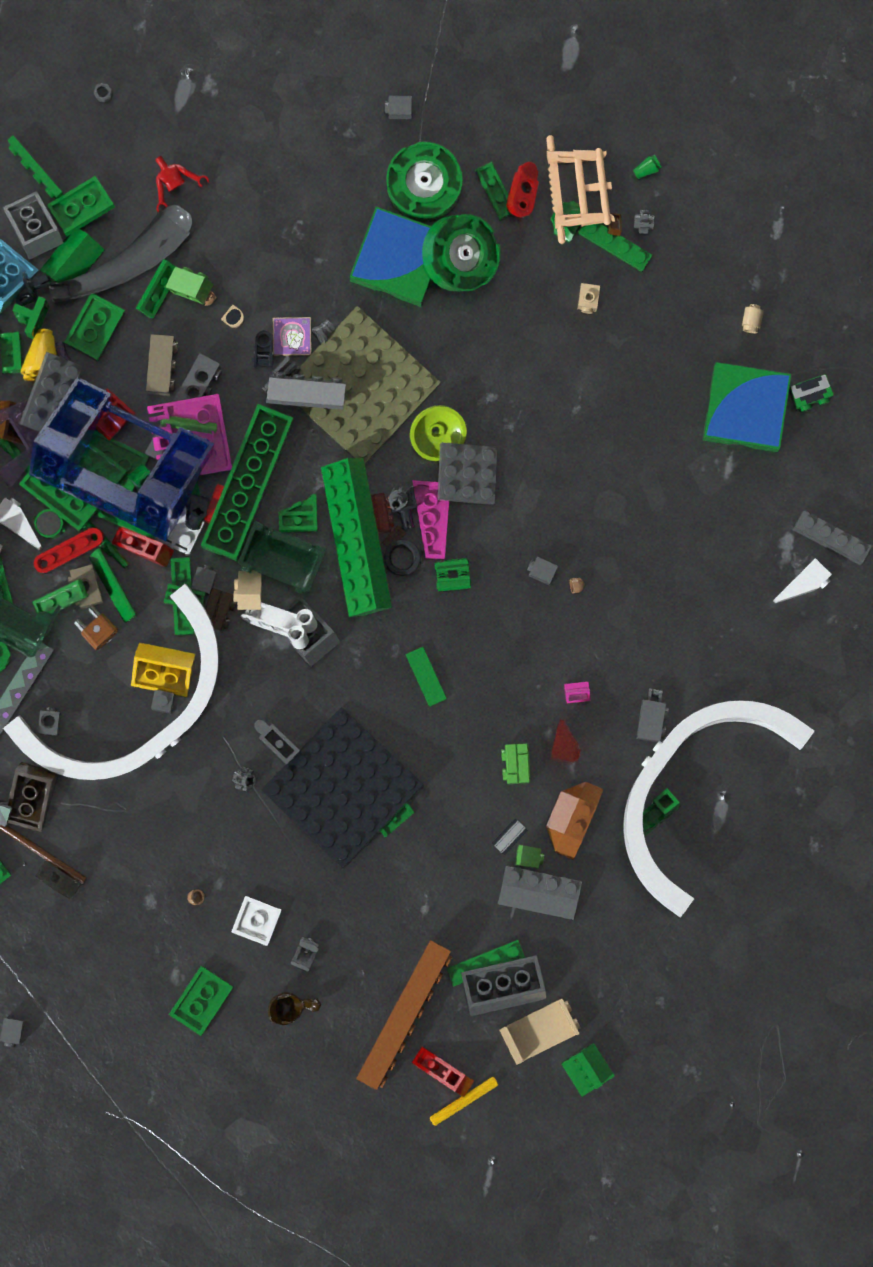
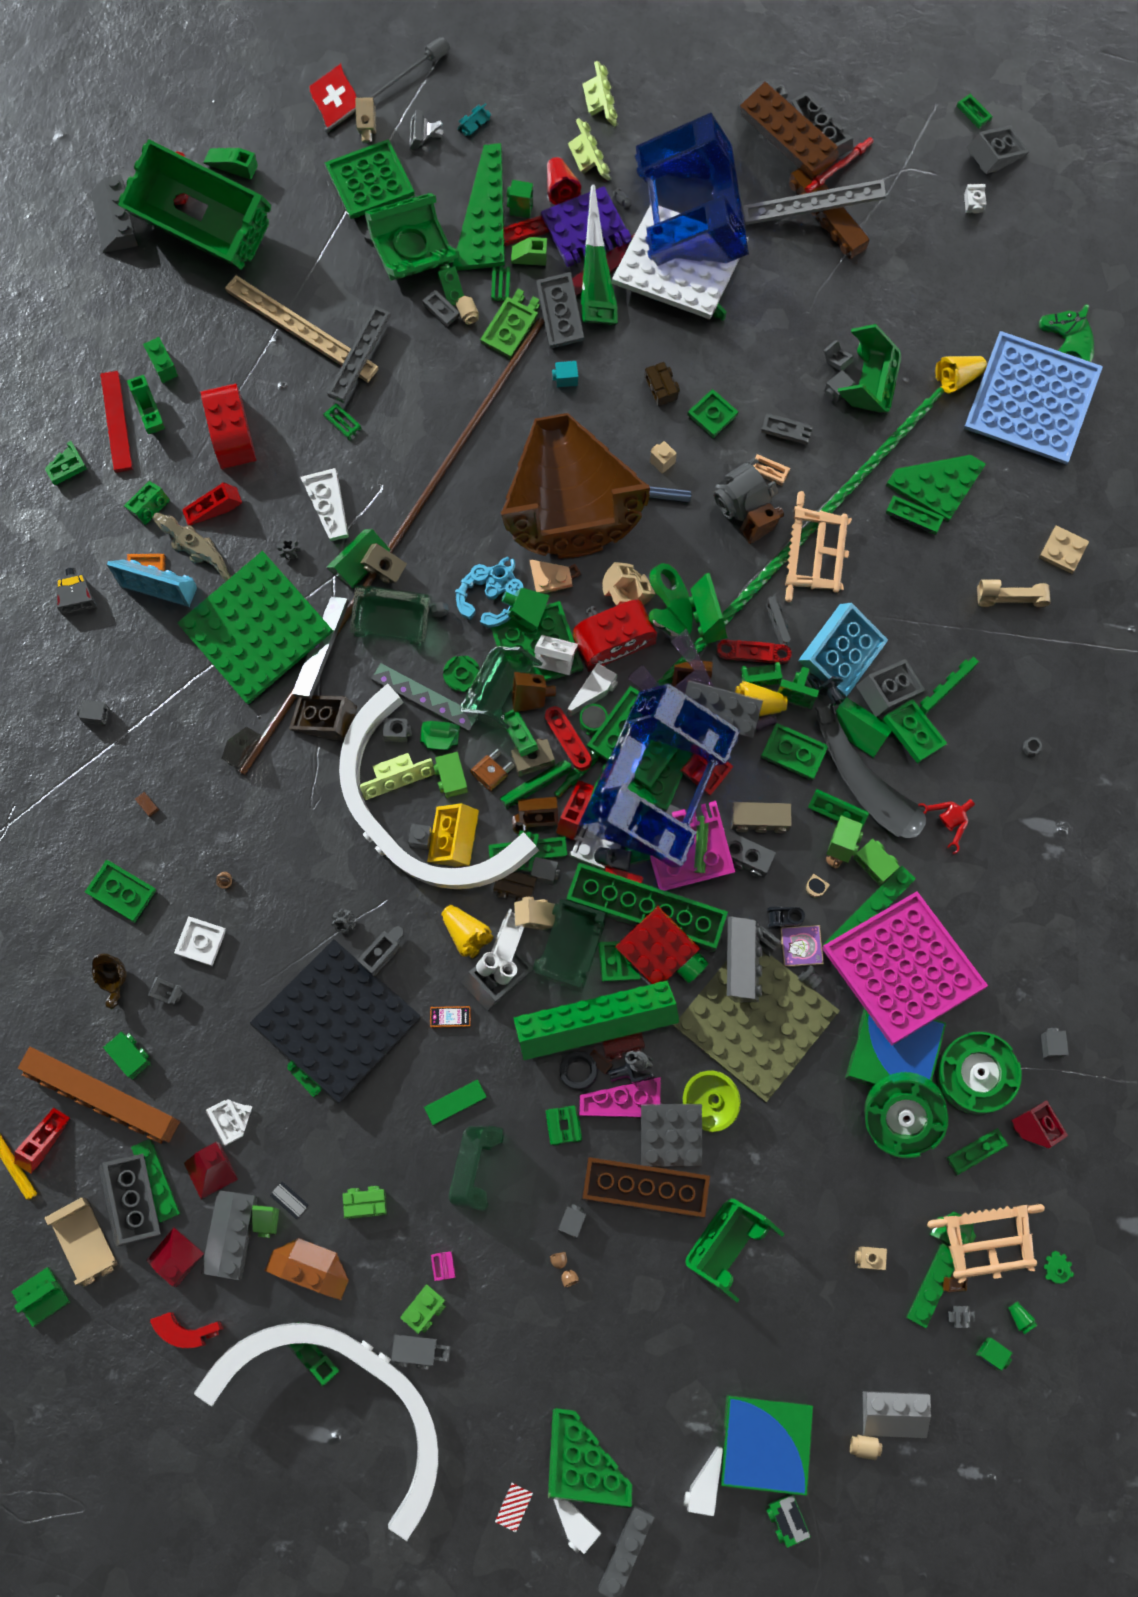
camera: 90 degrees right, 10 degrees down
red piece [507,162,539,218] -> none
clear red slope [550,720,581,765] -> none
none -> green brick [103,1031,151,1080]
none -> reddish brown piece [135,792,159,817]
none -> dark red slope [146,1227,205,1287]
none -> red arch [150,1312,223,1348]
none -> dark red slope [184,1142,238,1200]
none -> white slope [206,1099,252,1147]
none -> yellowish green bracket [359,753,435,800]
none -> bright green bracket [400,1284,446,1334]
none -> green slope [420,721,460,750]
none -> tile [430,1006,471,1028]
none -> bright green brick [433,752,468,798]
none -> yellow cone [441,905,494,958]
none -> clear green windscreen [449,1126,505,1213]
none -> sticker [495,1483,533,1532]
none -> reddish brown torso [511,672,556,712]
none -> reddish brown hinge [512,797,559,834]
none -> green plate [548,1408,632,1508]
none -> medium nougat hinge [561,1270,579,1288]
none -> reddish brown brick [582,1157,710,1218]
none -> red plate [616,906,700,984]
none -> green piece [676,952,709,983]
none -> white slope [684,1447,723,1516]
none -> green windscreen [685,1199,785,1303]
none -> green plate [822,866,916,947]
none -> dark pink plate [822,891,988,1046]
none -> bright green brick [853,839,900,886]
none -> light grey slope [863,1391,931,1438]
none -> green brick [976,1337,1012,1371]
none -> dark red slope [1011,1100,1068,1148]
none -> green piece [1044,1251,1074,1284]

